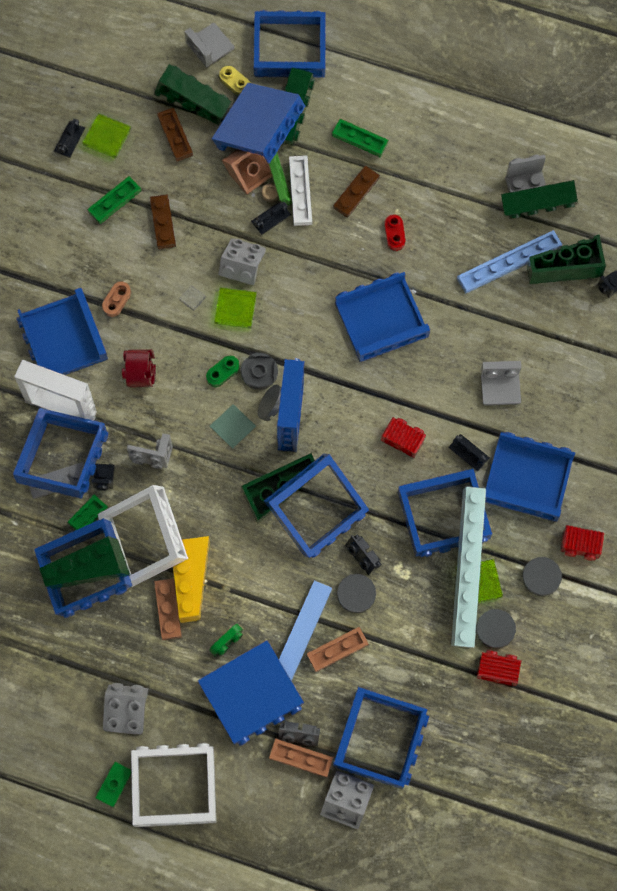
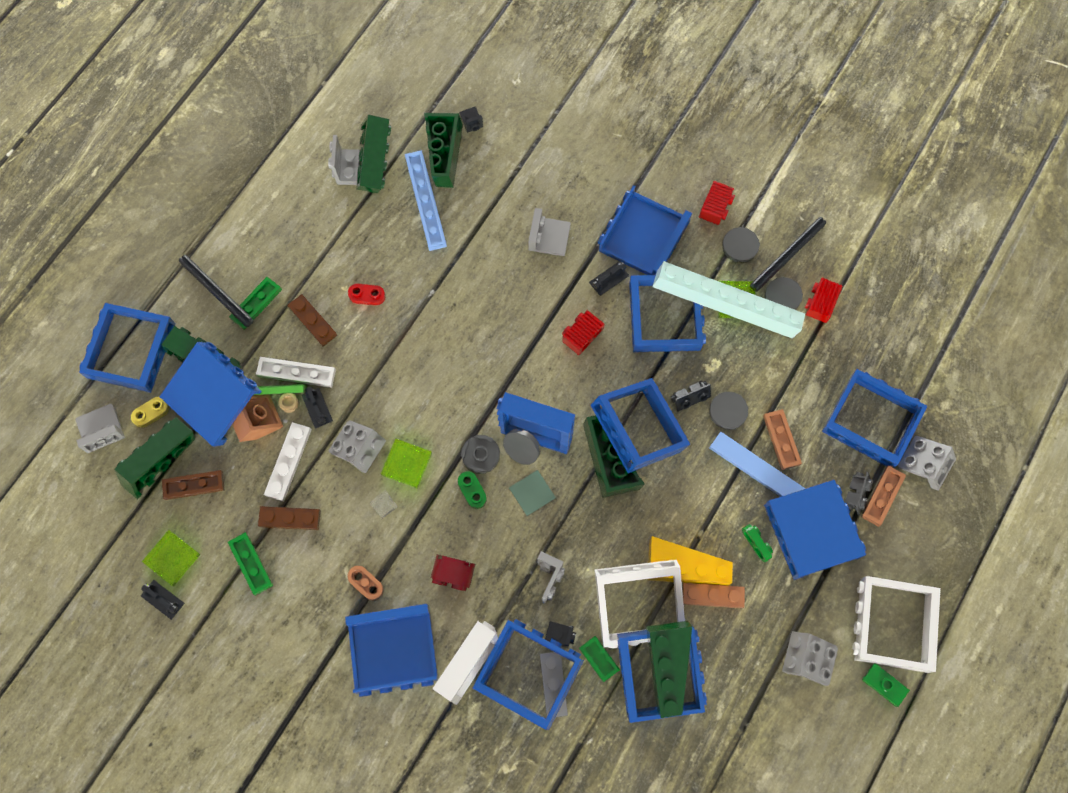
camera: 75 degrees left, 0 degrees up
blue panel [335,272,430,362] -> none
none -> black axle [179,255,254,327]
none -> white plate [264,422,311,502]
none -> black axle [750,217,826,292]

